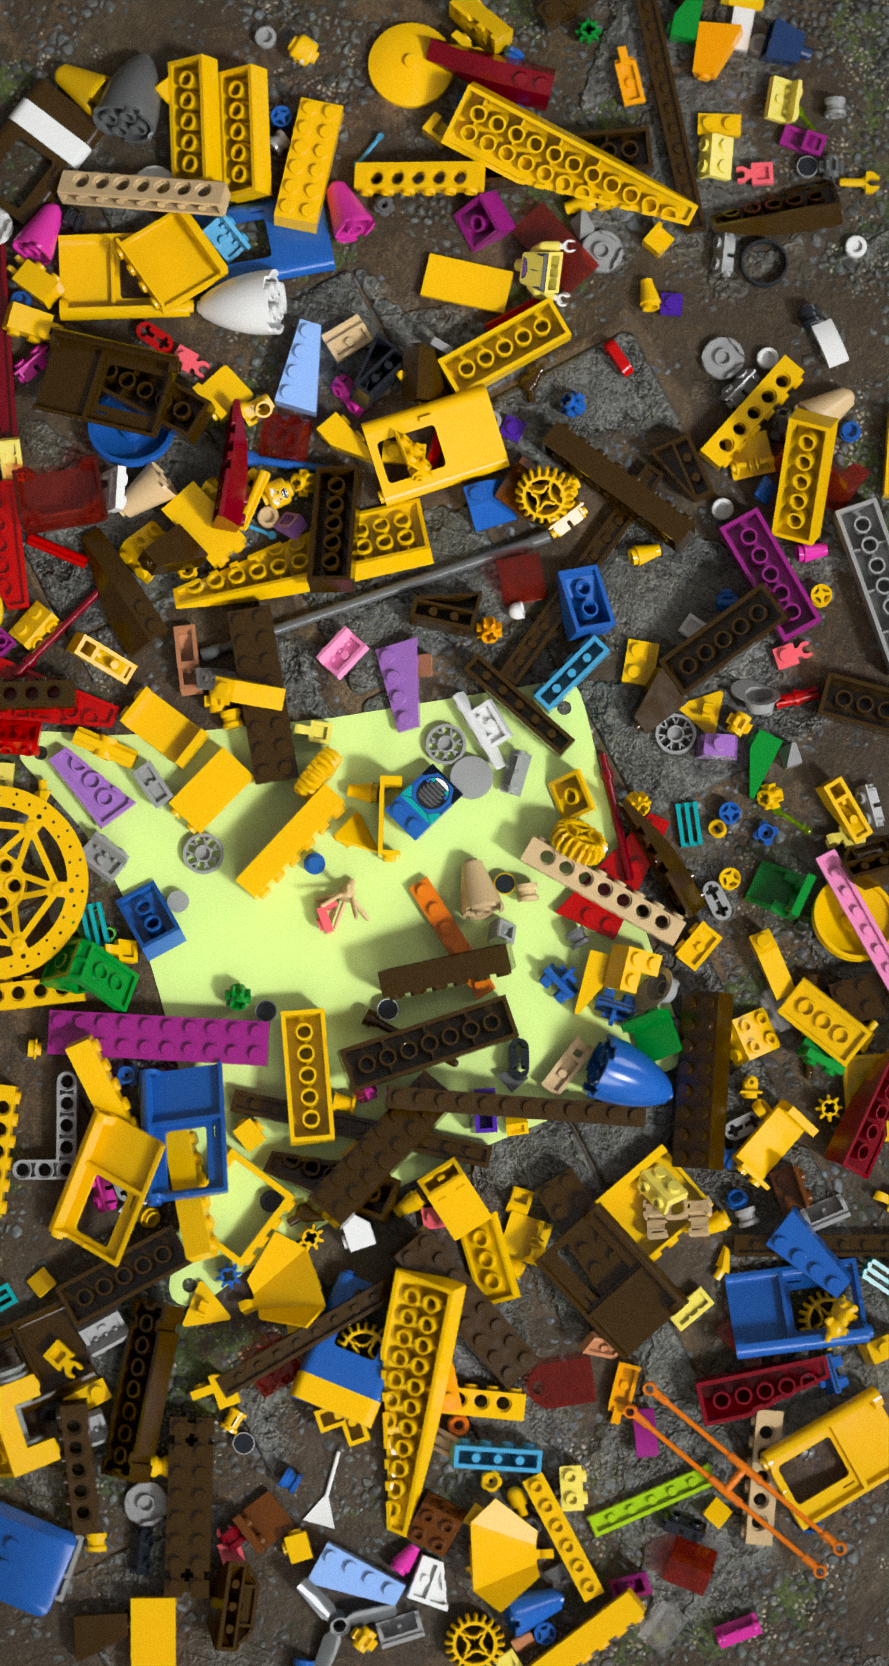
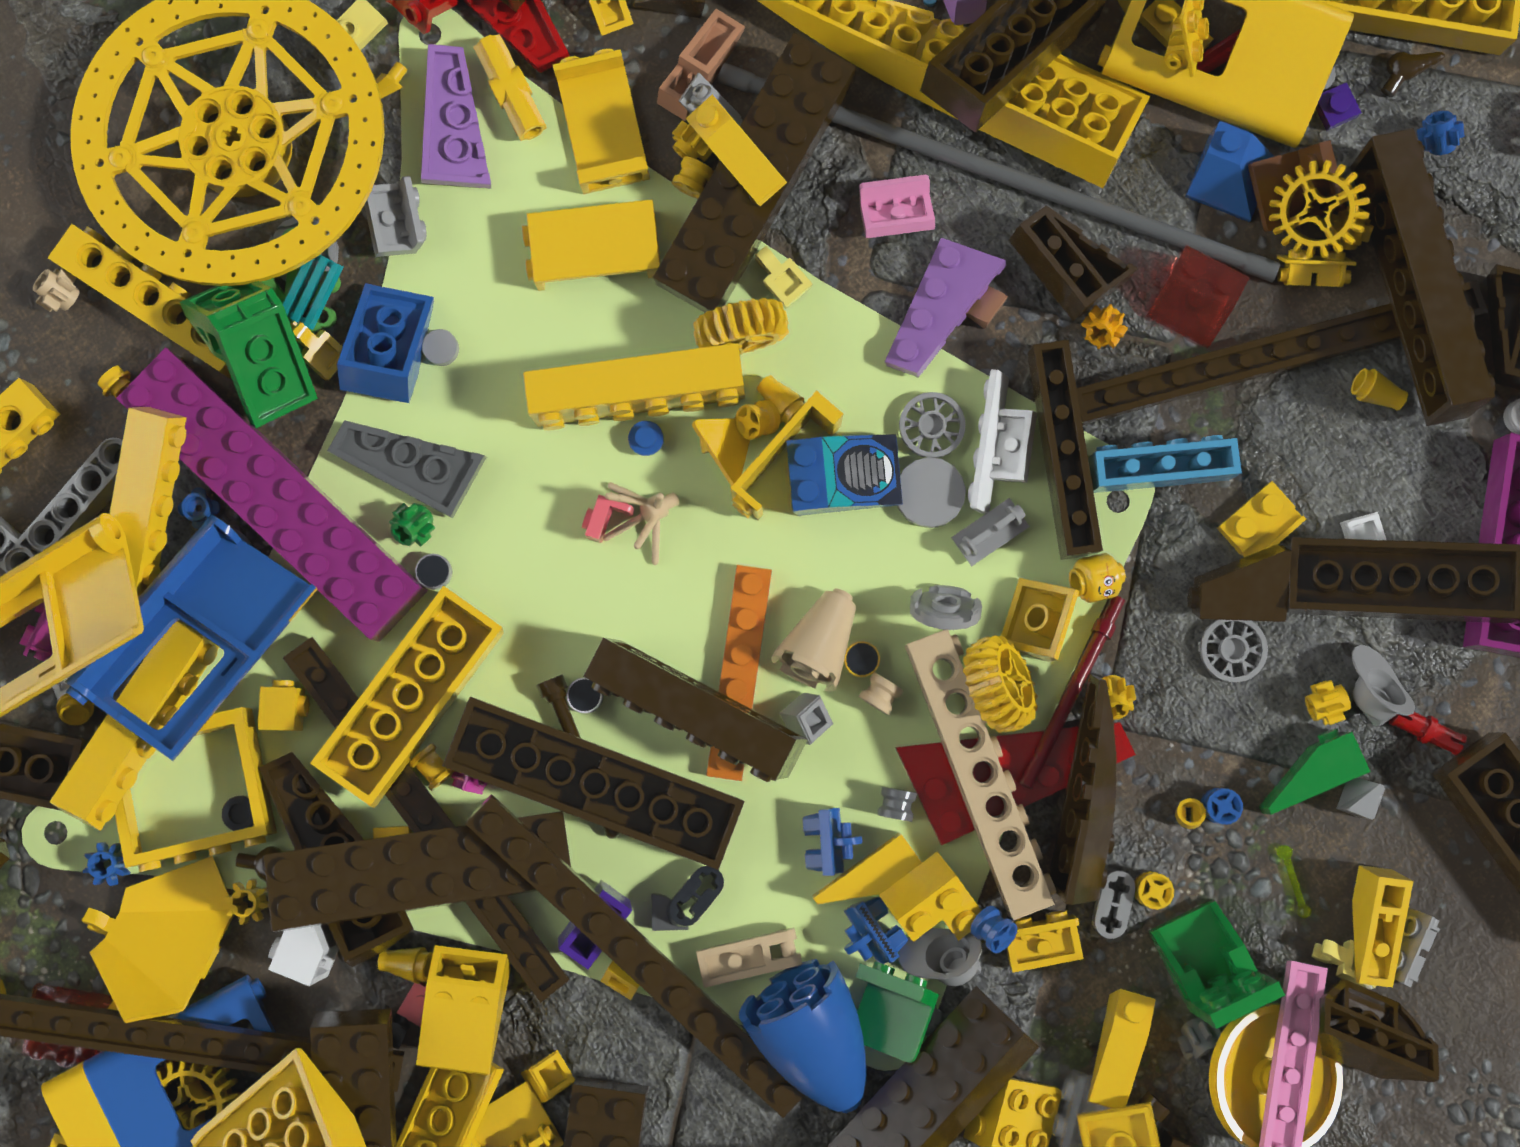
camera: 45 degrees right, 0 degrees up
light grey hinge [132,760,174,809] -> none
light grey wheel [183,833,224,874] -> none
yellow piece [183,1281,231,1327] -> none
white hinge [509,601,525,620] -> none
blue slope [557,564,616,641] -> none
teal tile [675,801,703,848] -> none
yellow piece [679,691,723,734] -> none
medium lavender torso [696,733,738,761] -> none
blue gear [715,589,738,612] -> none
blue plate [753,820,779,846] -> none
yellow gear [756,783,784,810] -> none
coral plate [771,641,813,671] -> none
none -> dark grey wing [327,420,487,518]
none -> yellow wheel [735,400,780,440]
none -> light grey tile [910,585,982,630]
none -> blue wheel [970,906,1018,953]
none -> yellow head [1069,553,1126,603]

